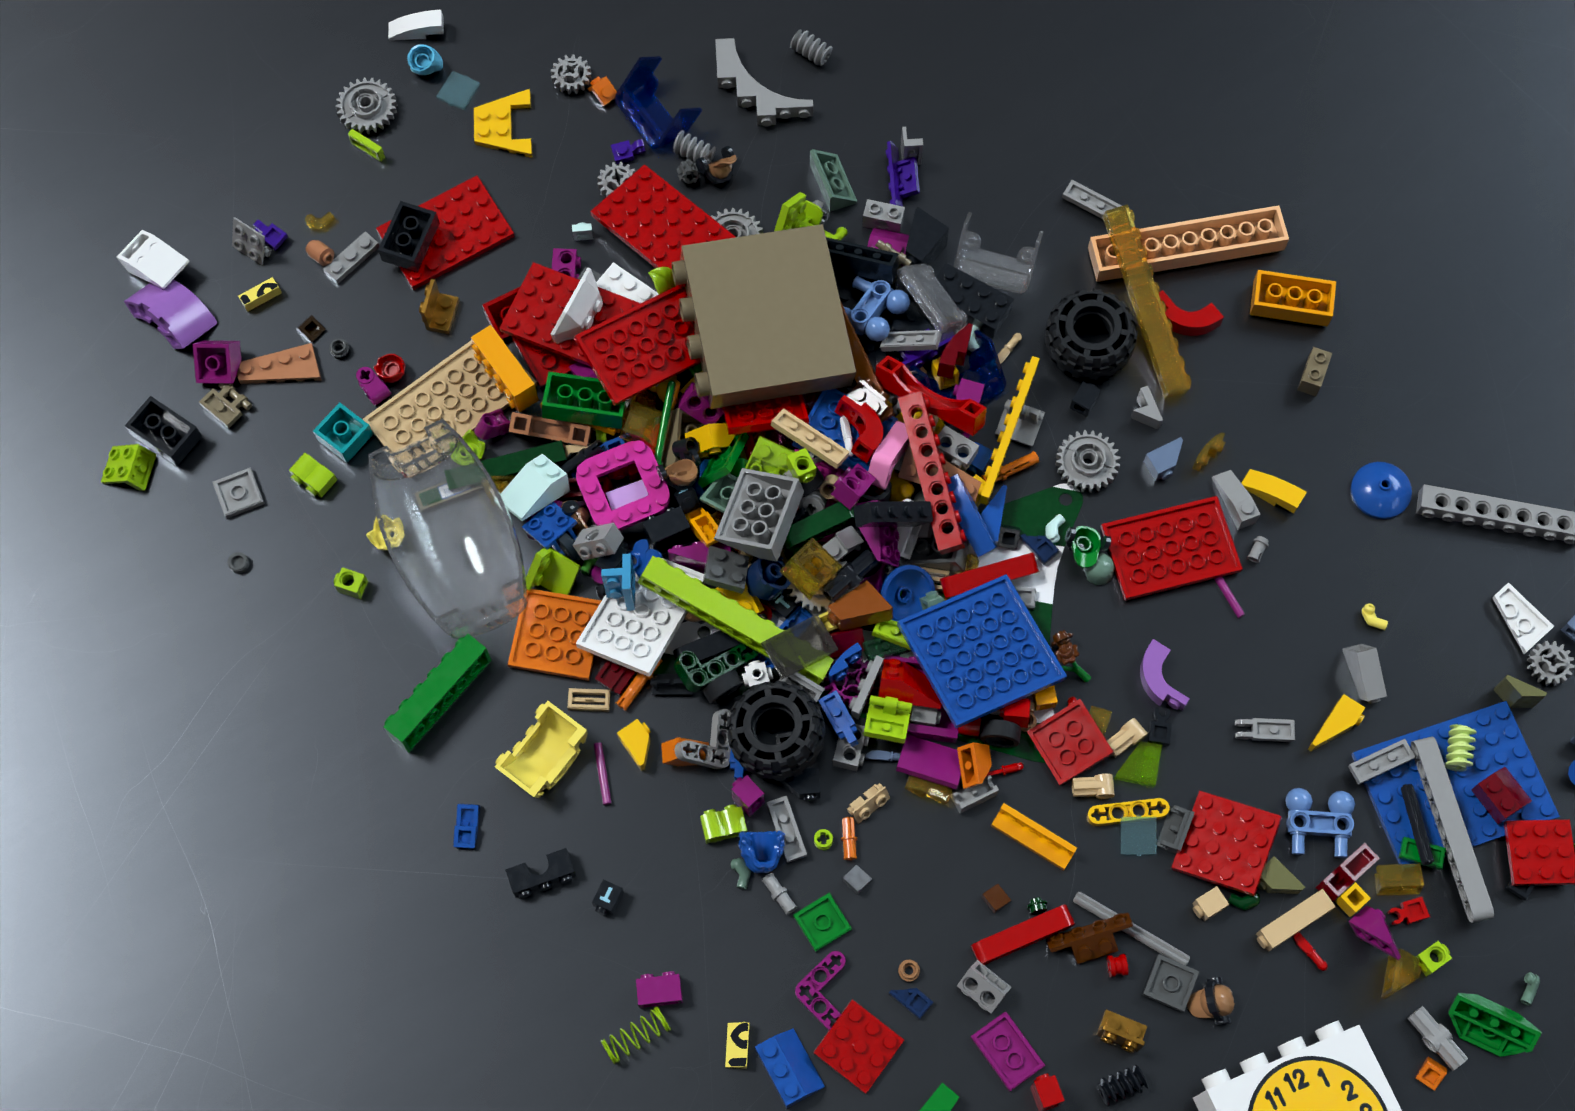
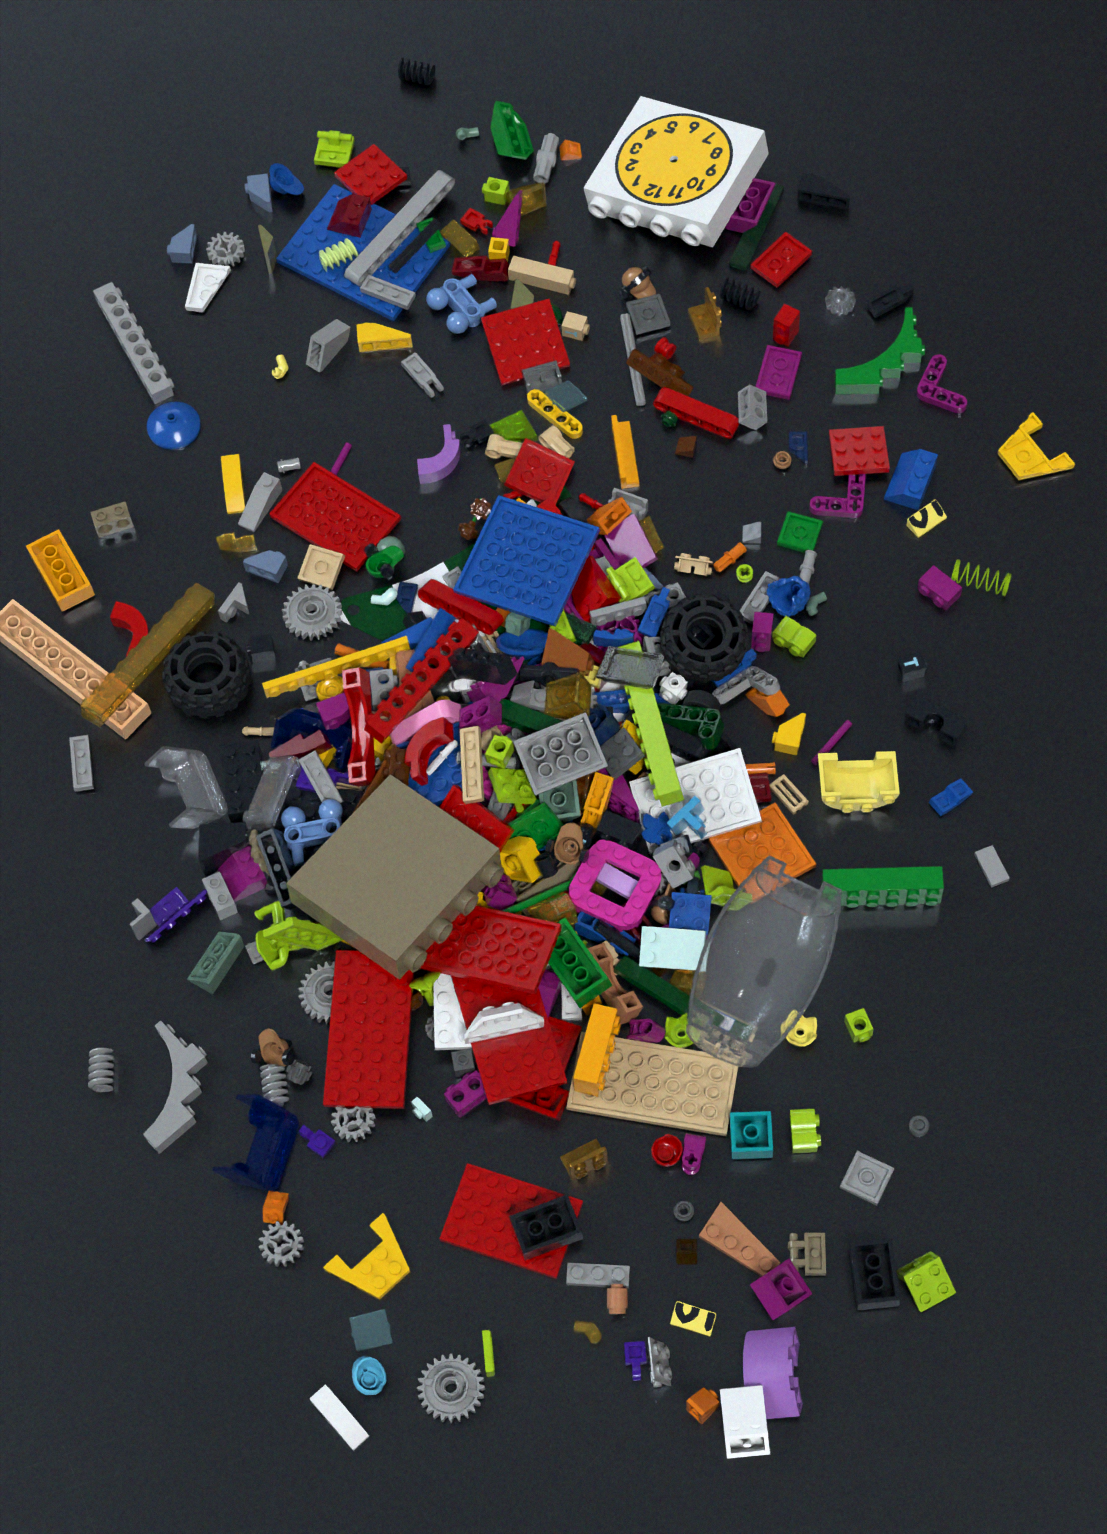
camera: 125 degrees left, 5 degrees down
none -> tan plate [297,544,345,590]
none -> yellow hair [316,675,344,701]
none -> orange slope [686,1387,719,1425]
none -> light grey tile [974,845,1010,888]

